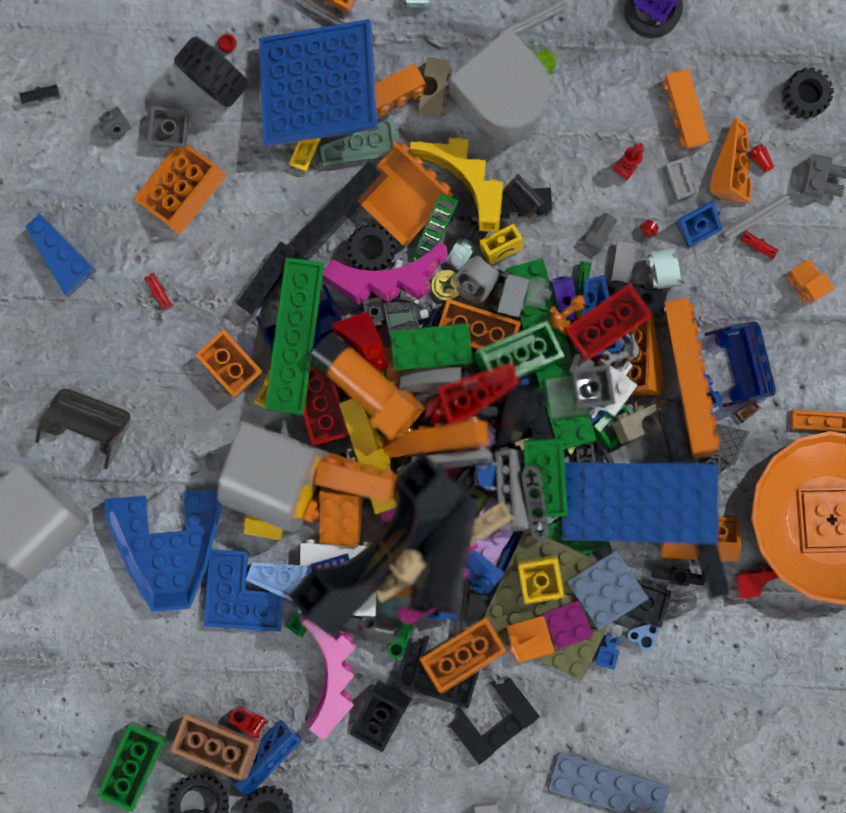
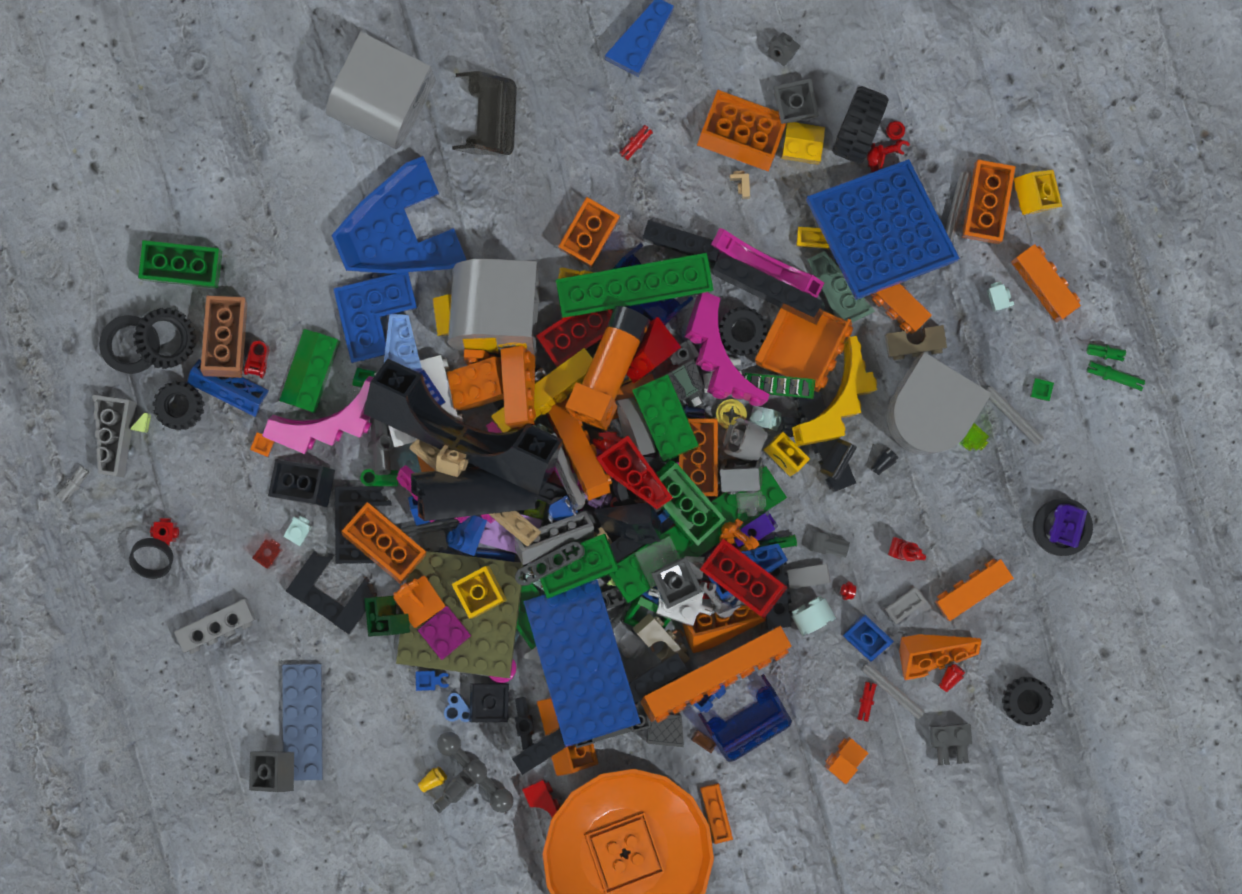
camera: 65 degrees right, 0 degrees up
sand blue plate [567,549,648,630] -> none
none -> orange plate [250,432,275,457]
none -> clear red brick [252,538,283,569]
none -> green slope [279,329,340,413]
none -> light aqua bracket [283,515,312,546]
none -> dark green brick [364,595,410,637]
none -> yellow cone [418,766,447,793]
none -> dark grey connector [433,732,514,813]
none -> dark pink arch [711,228,824,298]
none -> tan bracket [729,171,750,199]
none -> yellow slope [781,122,825,165]
none -> red piece [867,140,910,173]
none -> black cone [871,447,899,475]

